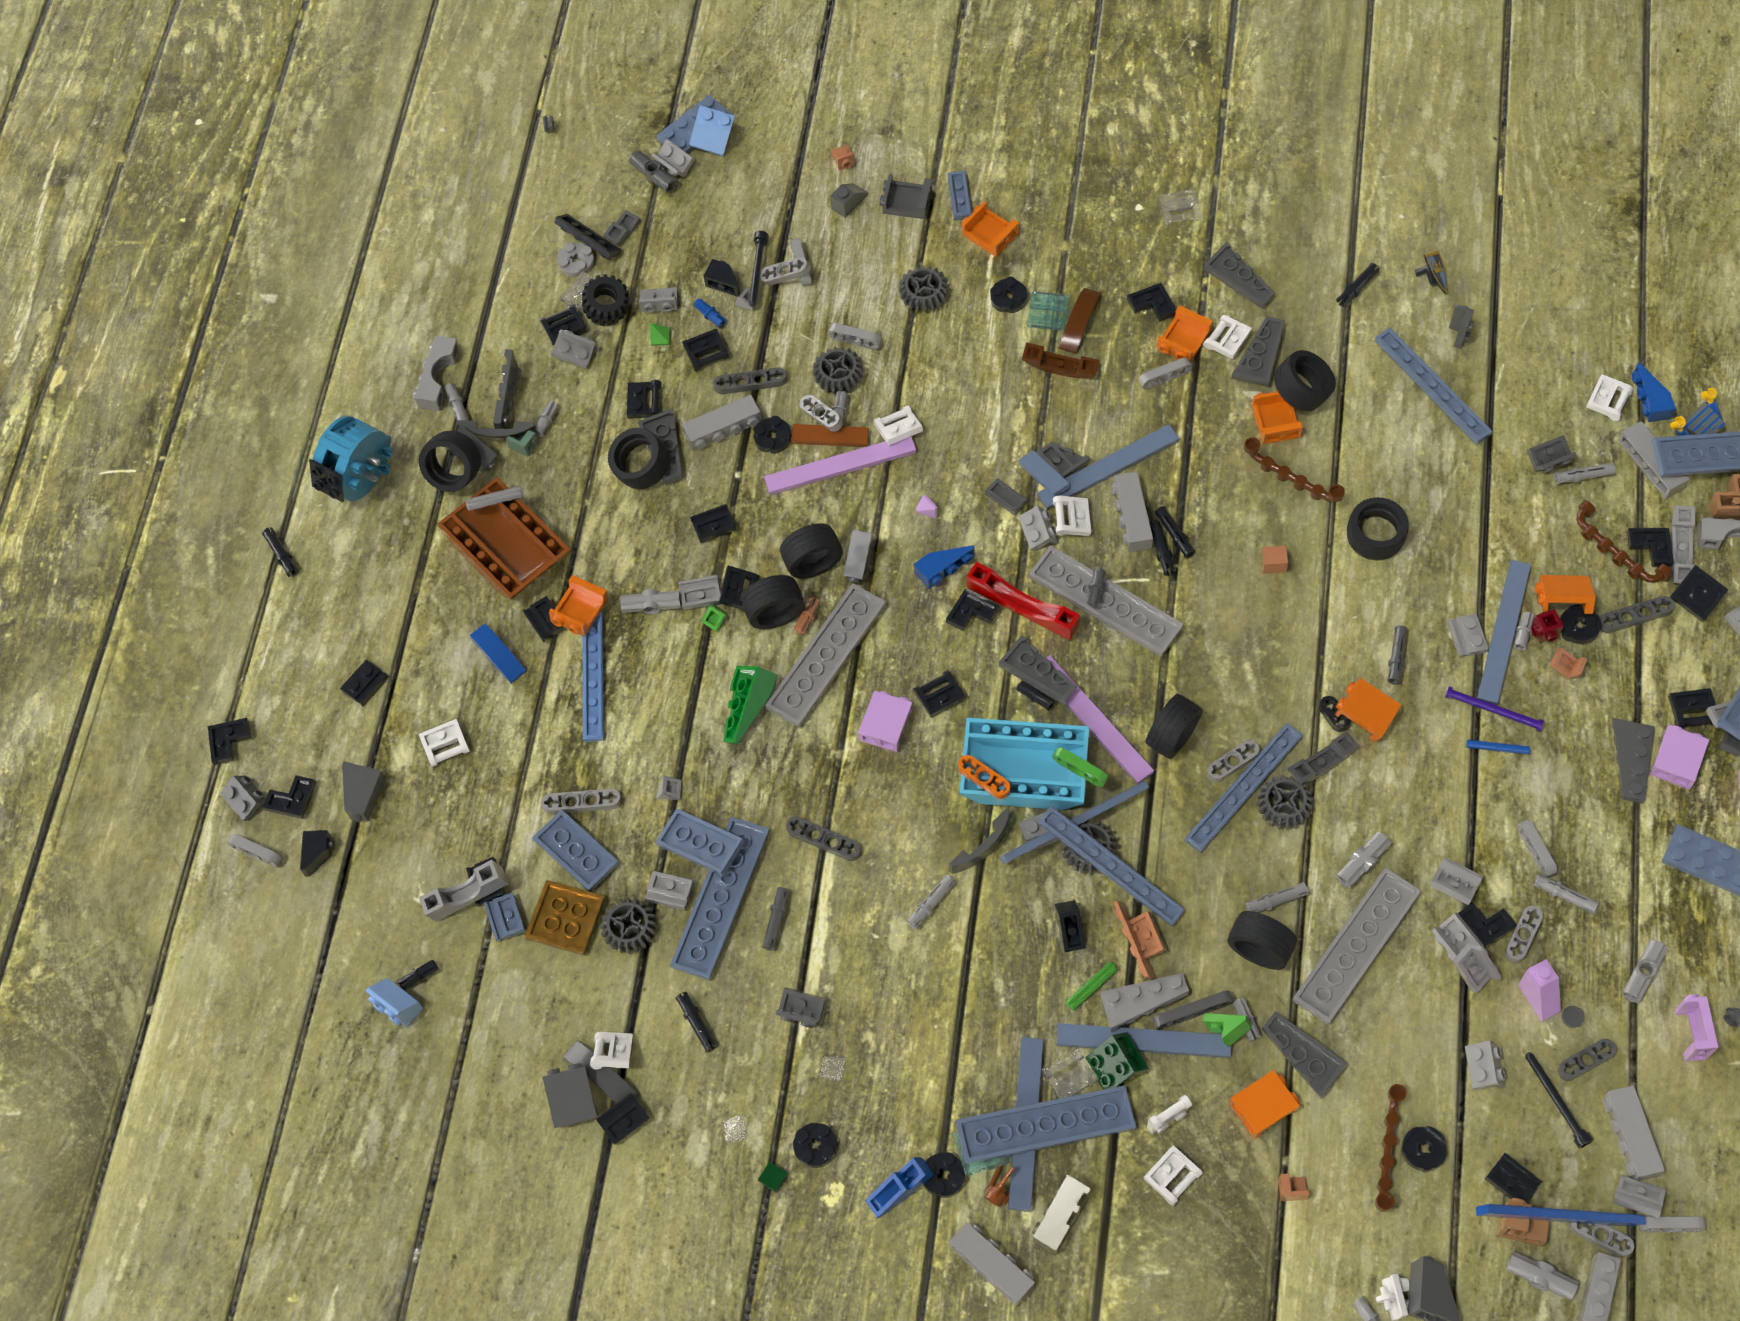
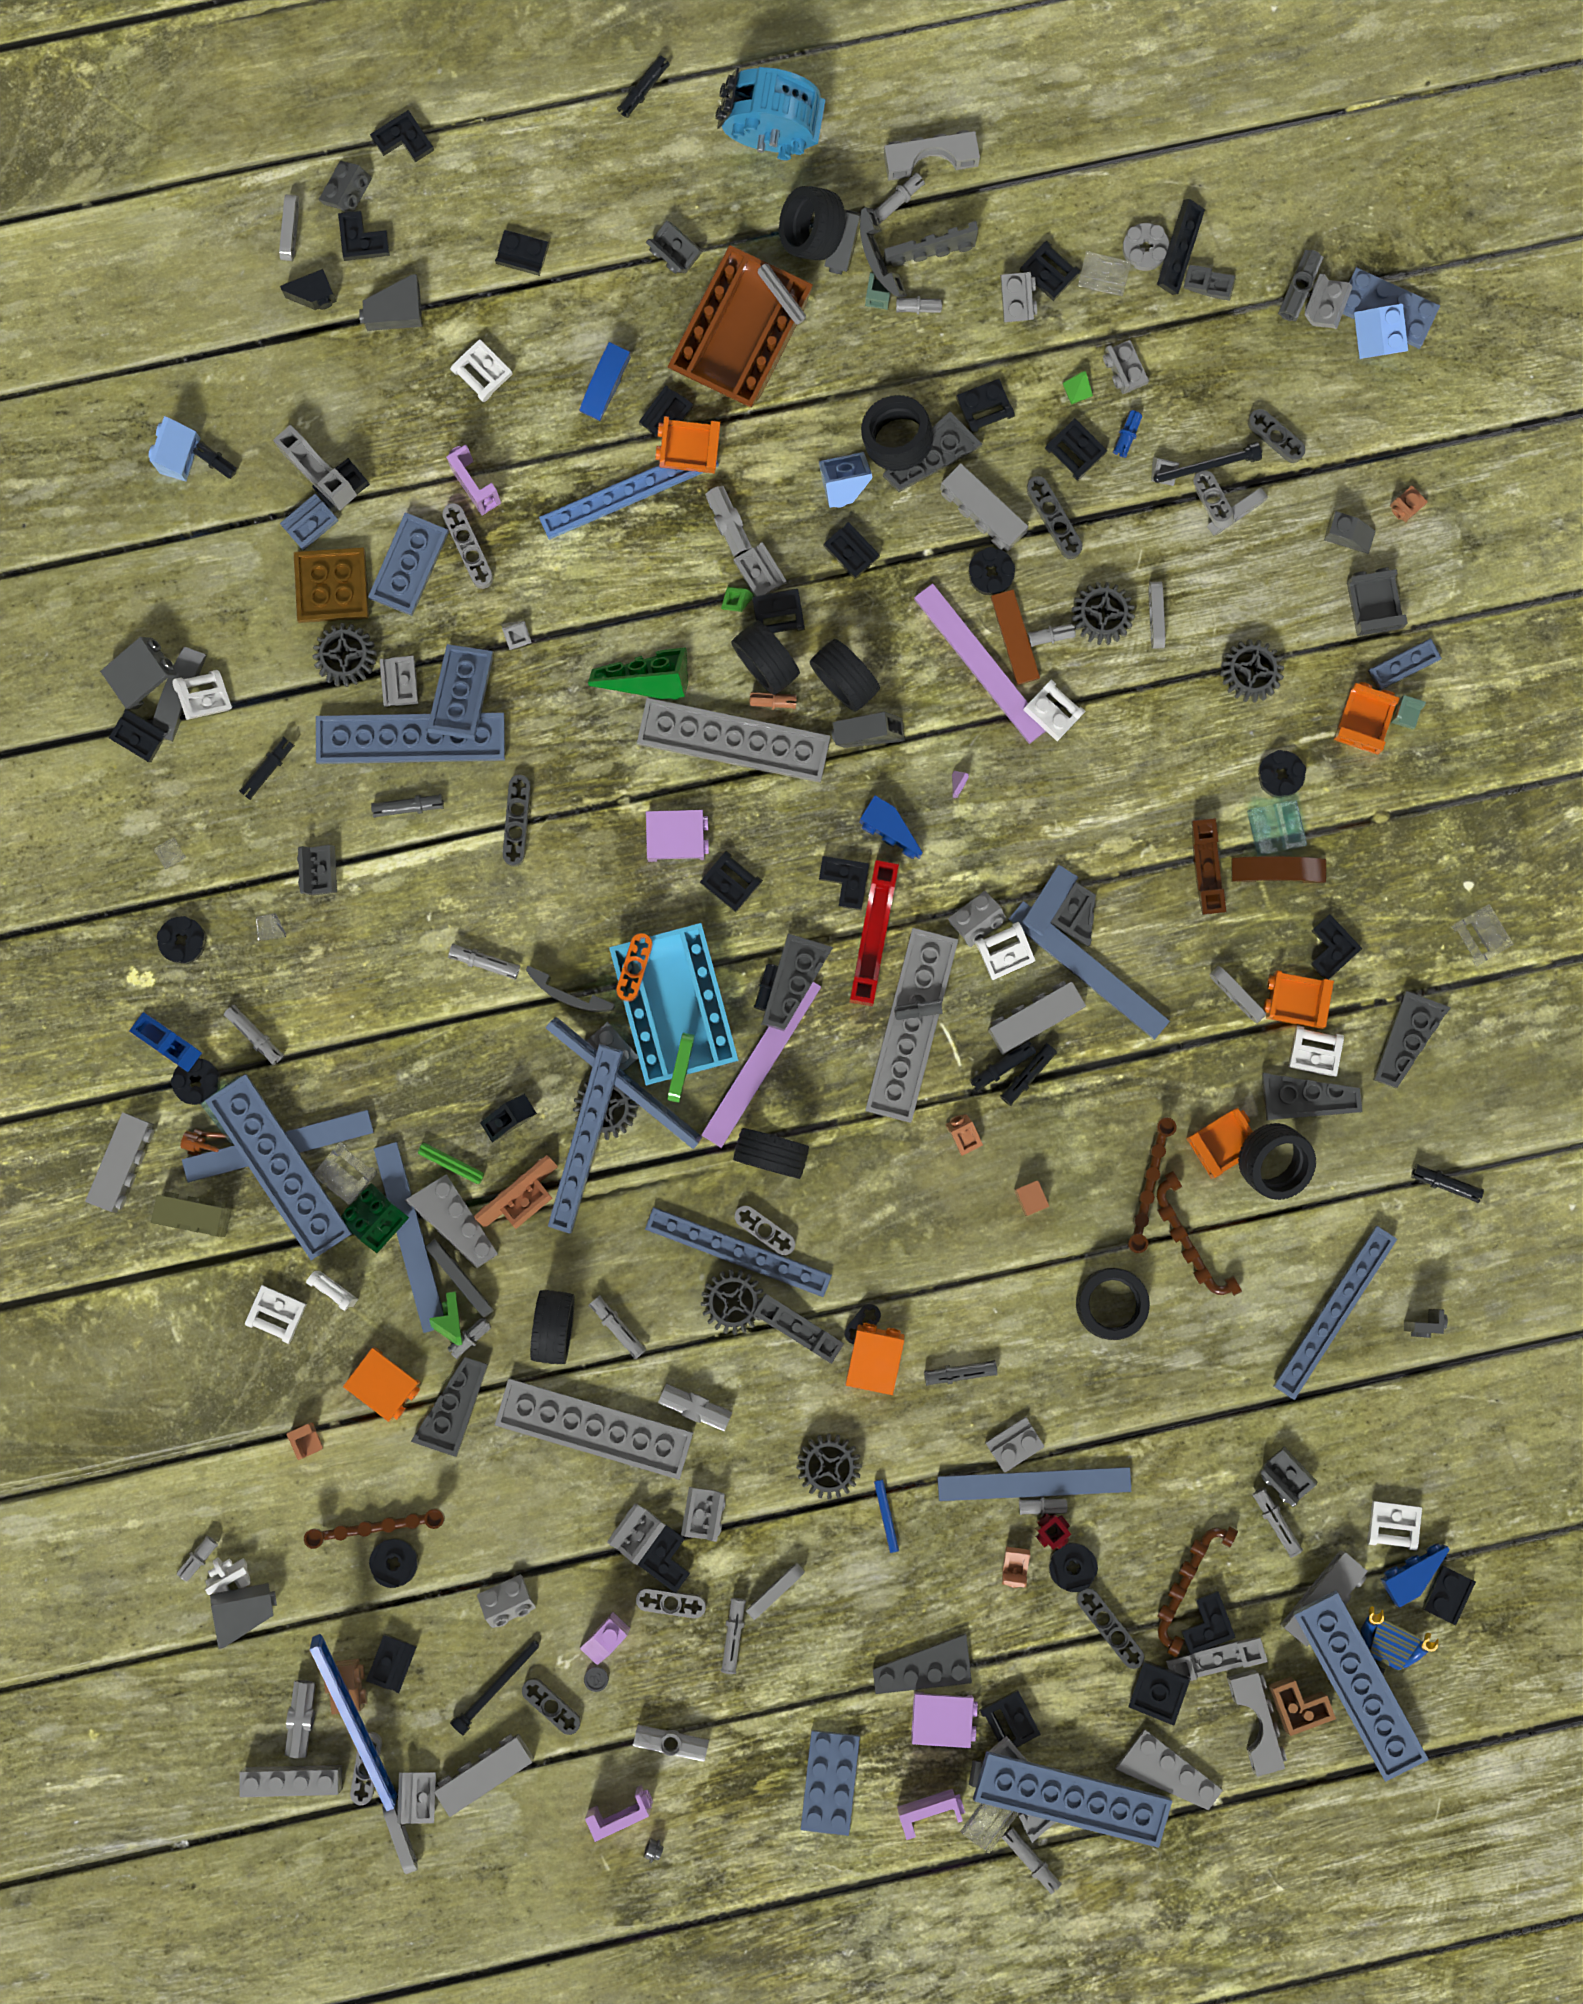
camera: 60 degrees right, 20 degrees up
dark grey bush [543,115,554,132] -> none
black tyre [582,274,629,326] -> none
black slope [703,259,740,297] -> none
dark green tile [758,1162,788,1193] -> none
light grey beam [800,395,843,432] -> none
dark grey tile [985,478,1027,516] -> none
shield [1415,251,1448,294] -> none
dark purple bar [1445,686,1544,732] -> none
light grey bracket [1452,943,1502,993] -> none
orange panel [1535,575,1596,614] -> none
none -> light grey pin [224,1005,284,1065]
none -> lavender panel [446,445,501,515]
none -> dark grey bracket [646,221,703,274]
none -> dark grey gear [796,1433,862,1500]
none -> light blue slope [819,452,872,508]
none -> nougat bracket [946,1114,983,1156]
none -> reddish brown bar [1156,1171,1242,1296]
none -> dark grey beam [1248,409,1305,463]
none -> sand green panel [1391,695,1426,729]
none -> black plate [1422,1565,1476,1626]

